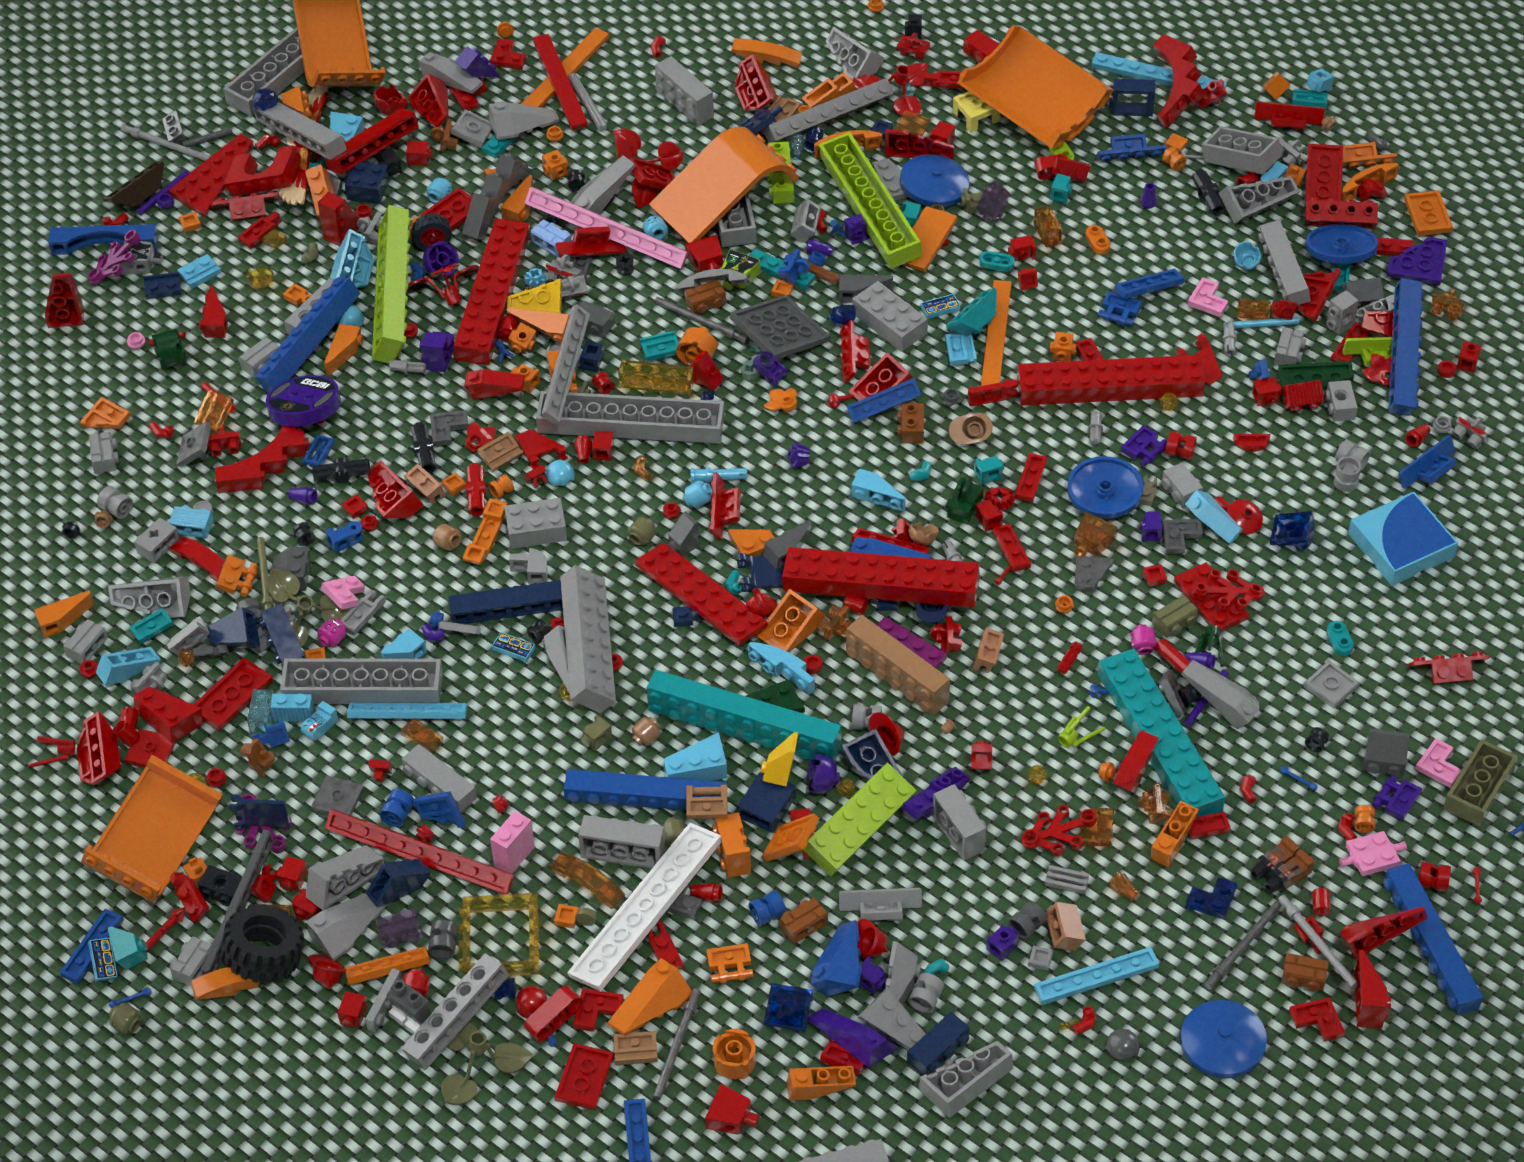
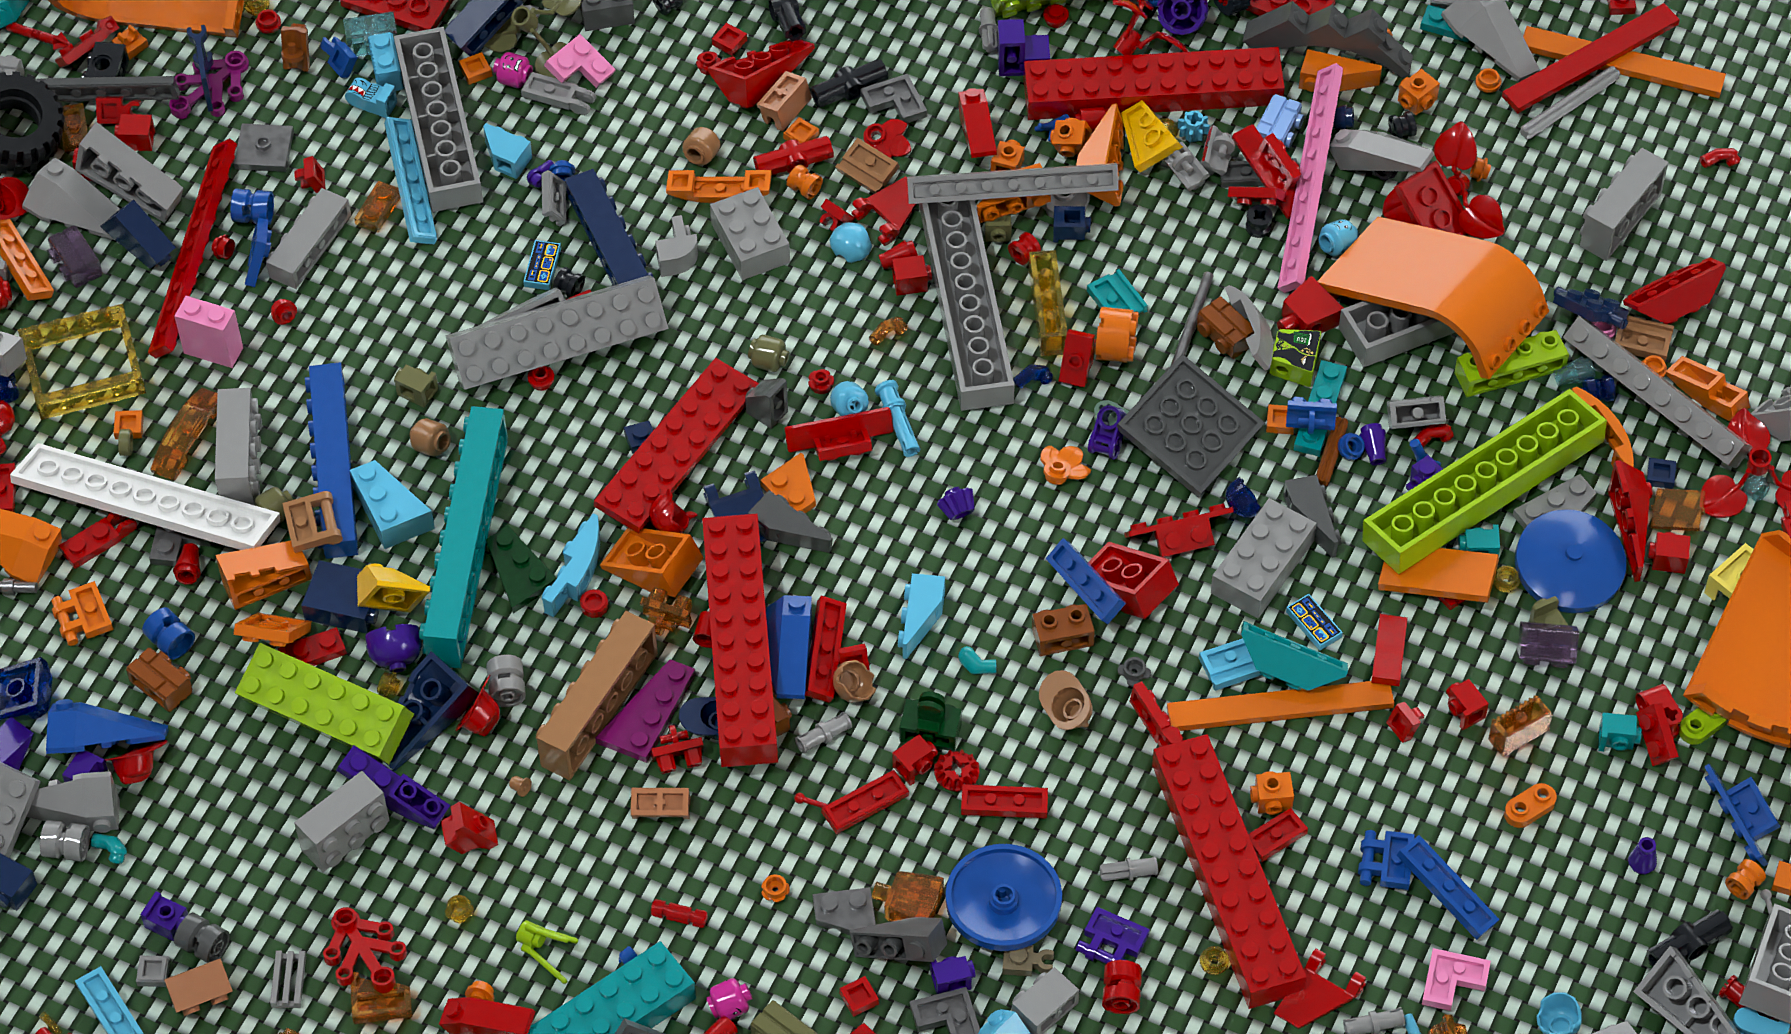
camera: 75 degrees right, 5 degrees up
blue leg [325,521,363,554] -> none
dark grey wheel [428,920,458,959] -> none
dark grey brick [579,300,615,339] -> none
teal arm [725,570,742,595] -> none
orange slope [731,38,802,68] -> none
red hand [828,393,853,408] -> none
light grey bracket [839,888,922,922] -> none
teal brick [974,456,1004,485] -> none
teal plate [979,251,1015,272] -> none
none -> dark grey slope [849,917,948,962]
none -> red plate [1228,186,1287,206]
none -> red tile [1371,614,1408,687]

